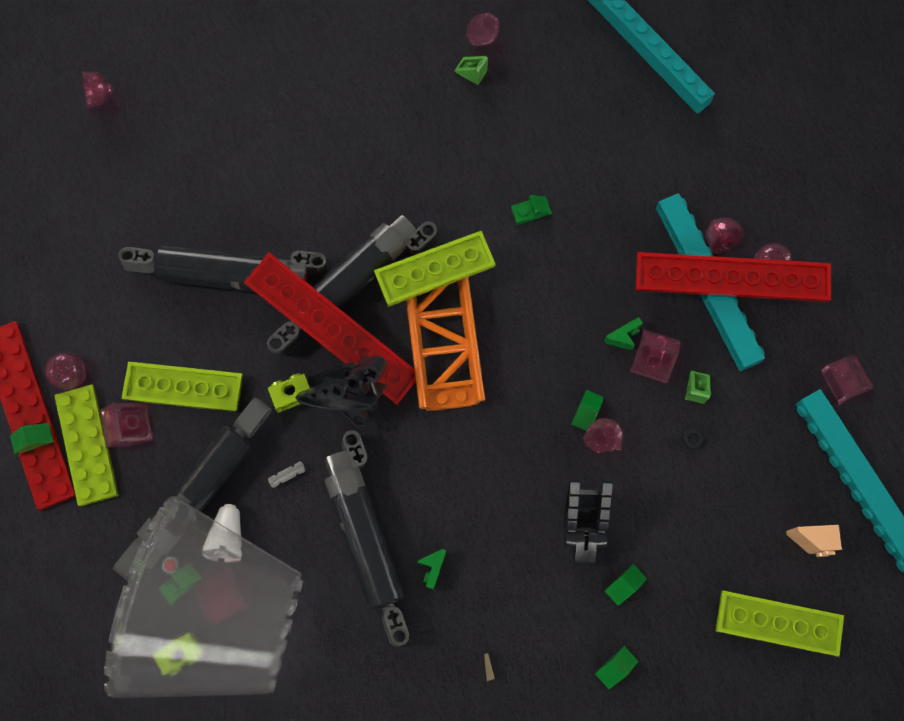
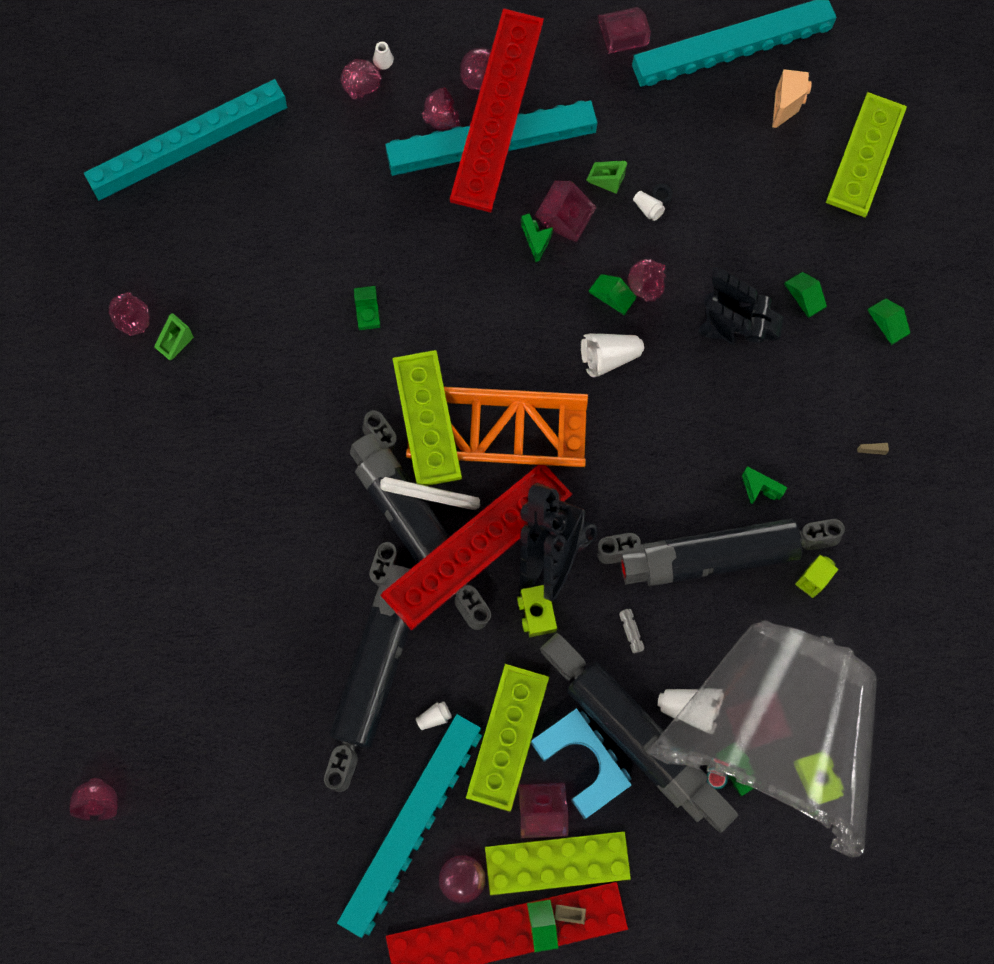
camera: 85 degrees left, 0 degrees up
none -> teal brick [337,714,483,938]
none -> clear pink hair [340,59,382,99]
none -> white cone [373,42,394,69]
none -> white axle [380,477,480,510]
none -> white cone [416,701,452,730]
none -> medium azure arch [531,708,631,819]
none -> dark tan piece [555,905,587,924]
none -> white cone [581,333,644,377]
none -> white cone [633,191,665,221]
none -> lime brick [795,555,838,598]

